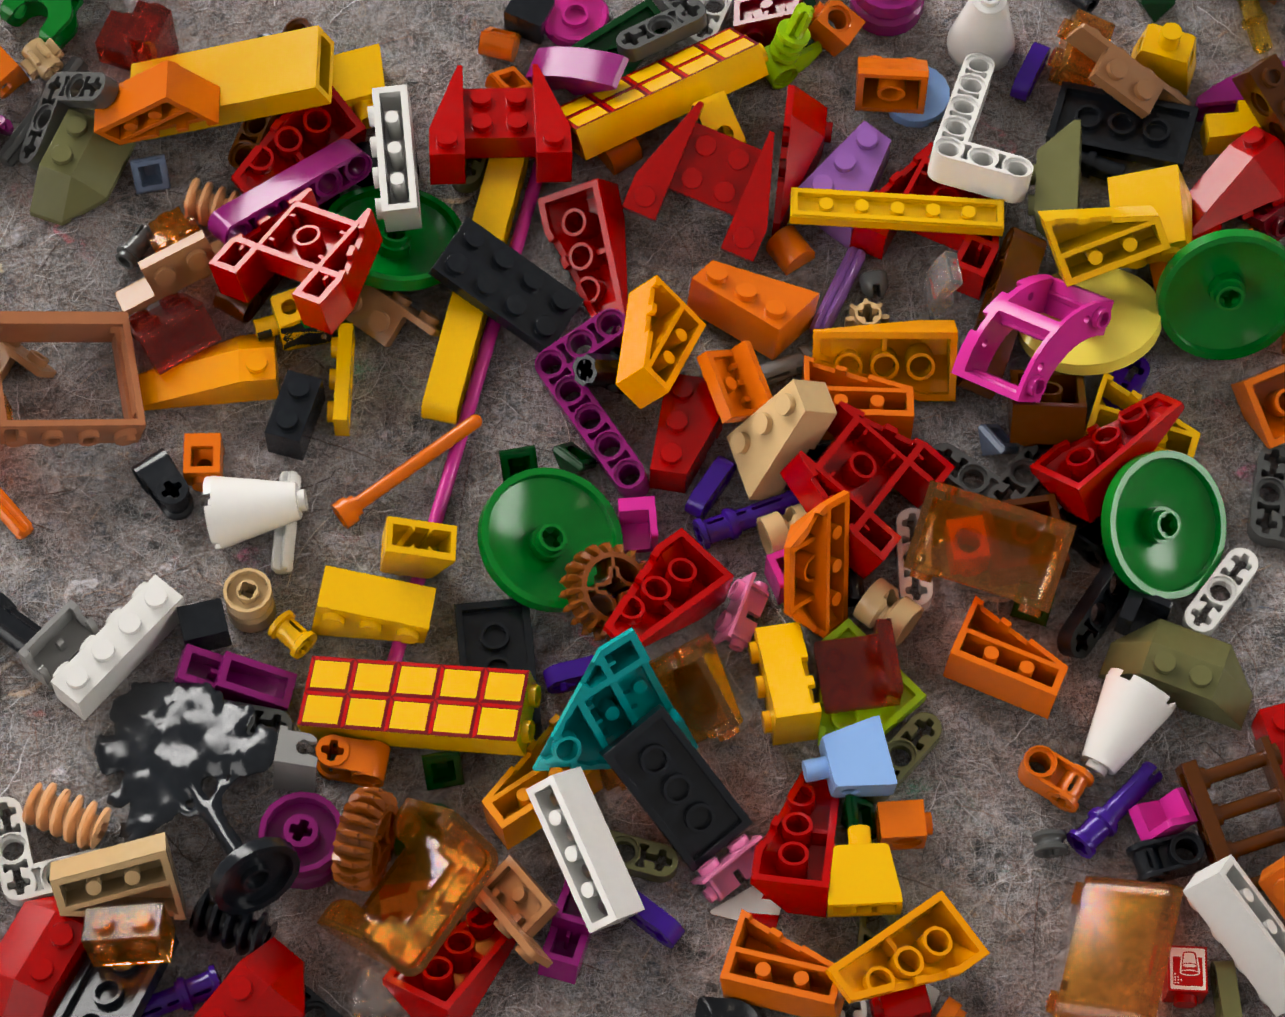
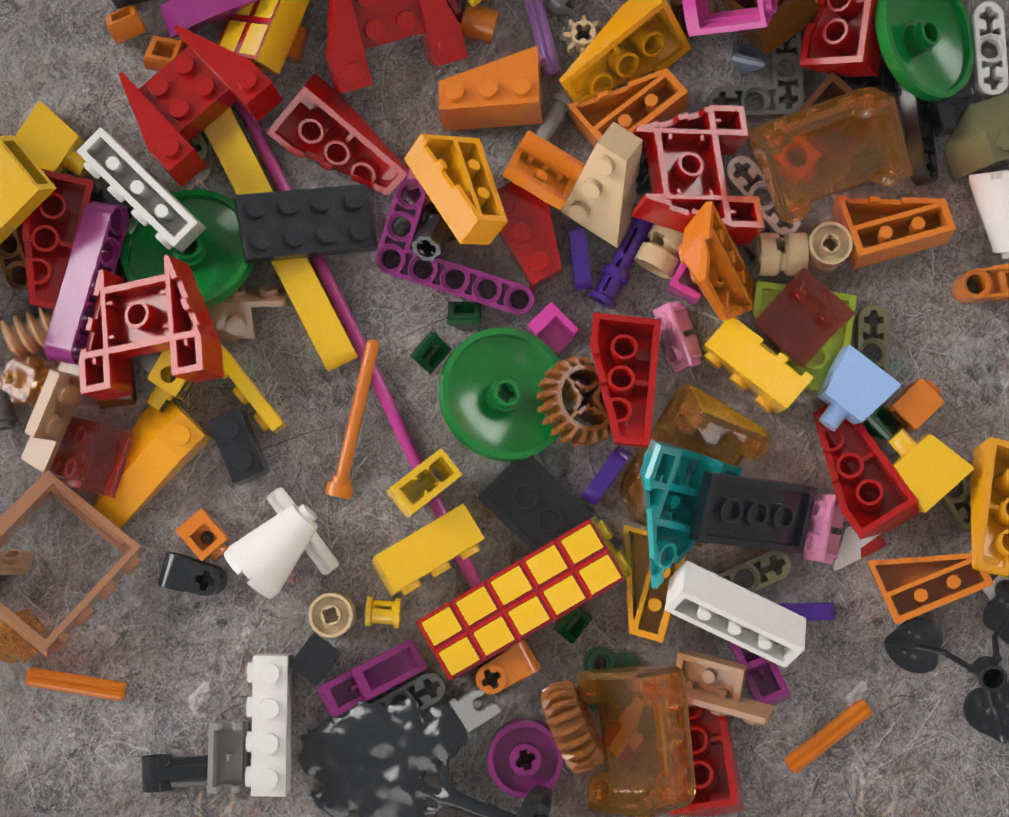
camera: 35 degrees left, 20 degrees up
none -> tan wheel [808,221,853,274]

